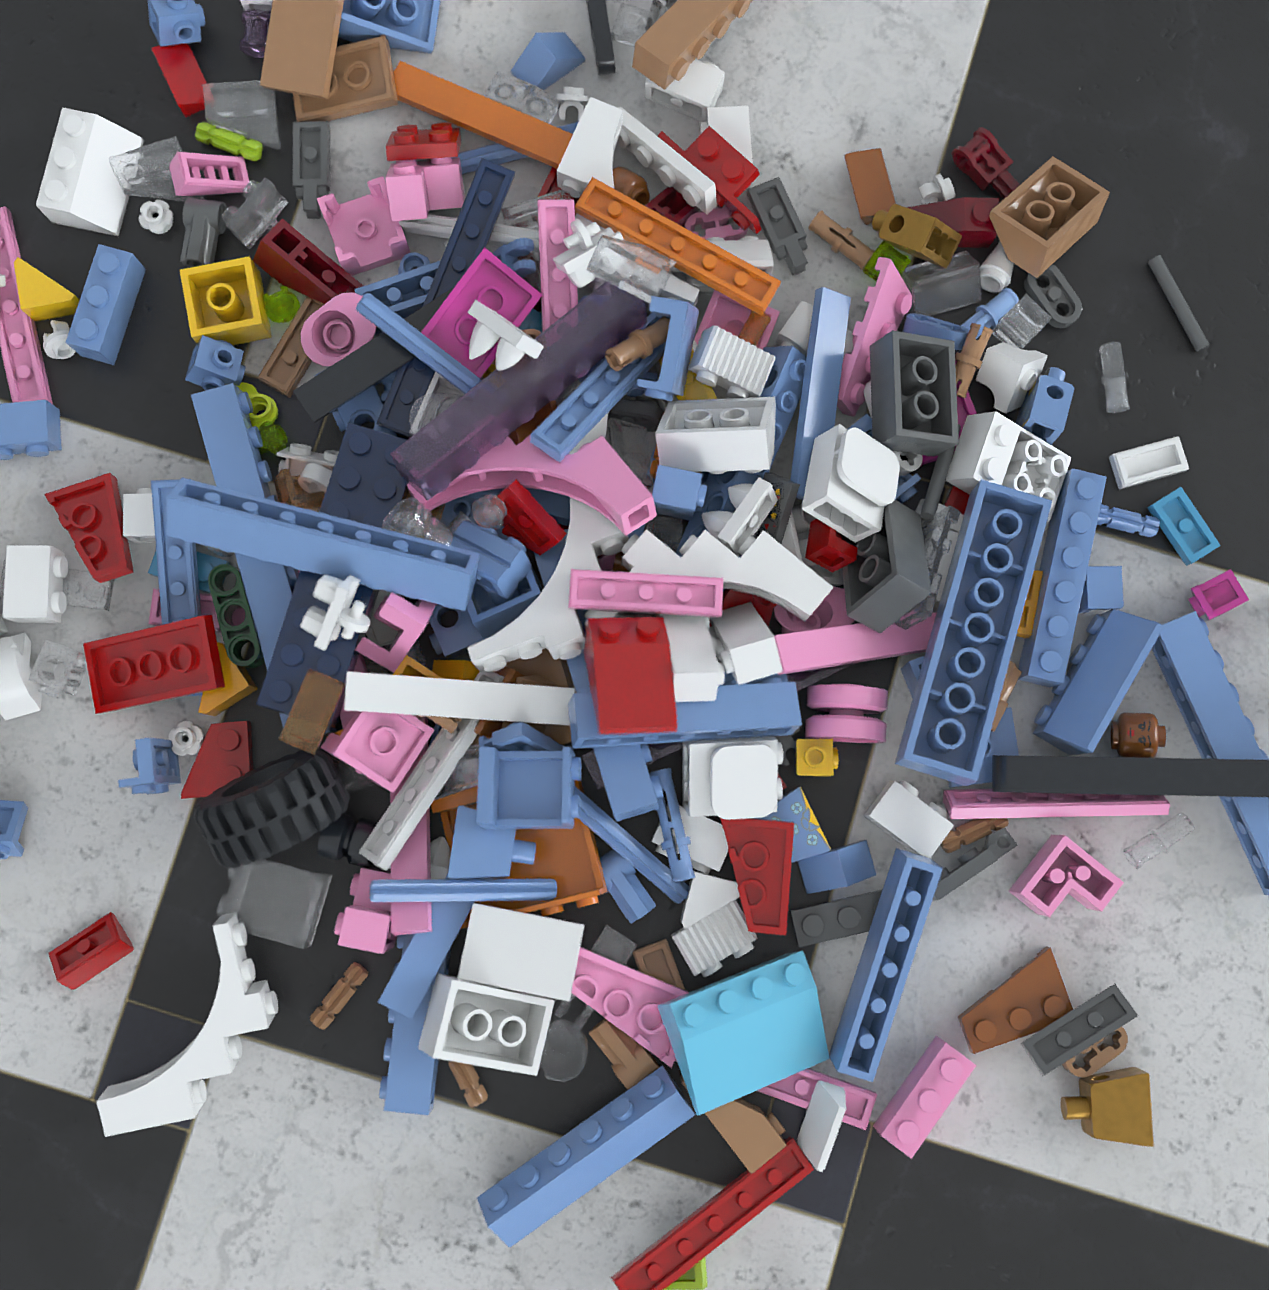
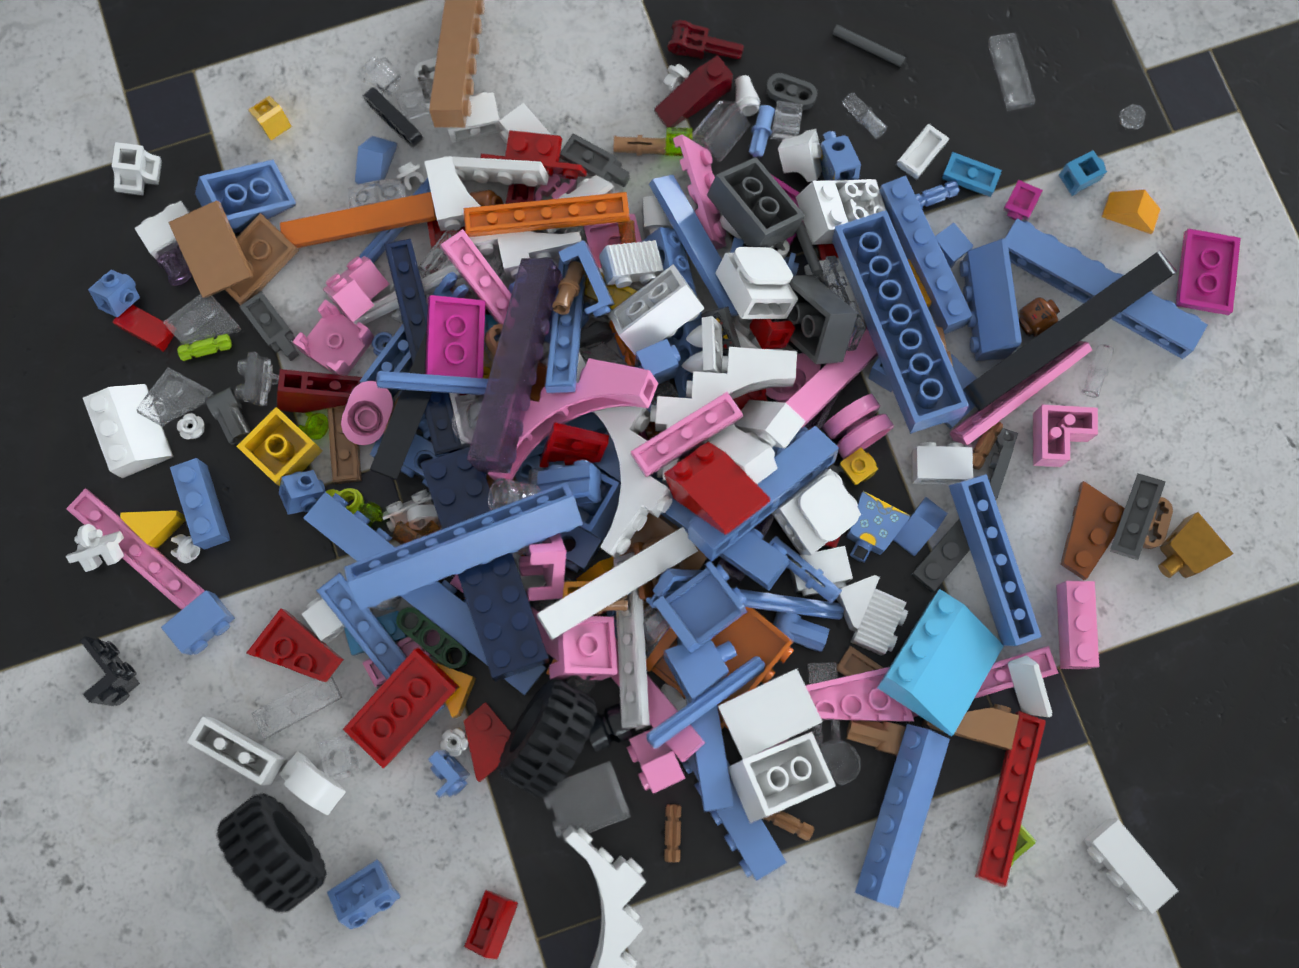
camera: 30 degrees left, 5 degrees down
white brick [2,545,68,623] -> none
bright pink slope [170,152,251,196] -> none
clear orange tile [279,669,345,755] -> none
white hips [300,575,371,651] -> none
red plate [385,123,462,161] -> none
white tile [468,300,544,371] -> none
clear plate [472,494,507,529] -> none
white hips [553,219,625,288] -> none
clear slope [586,235,676,303] -> none
red wing [720,818,795,935] -> none
dark orange slope [844,148,896,225] -> none
pearl gold torso [872,204,962,269] -> none
medium blue beam [902,313,969,350] -> none
medium nougat pin [955,323,993,399] -> none
medium nougat slope [989,157,1110,278] -> none

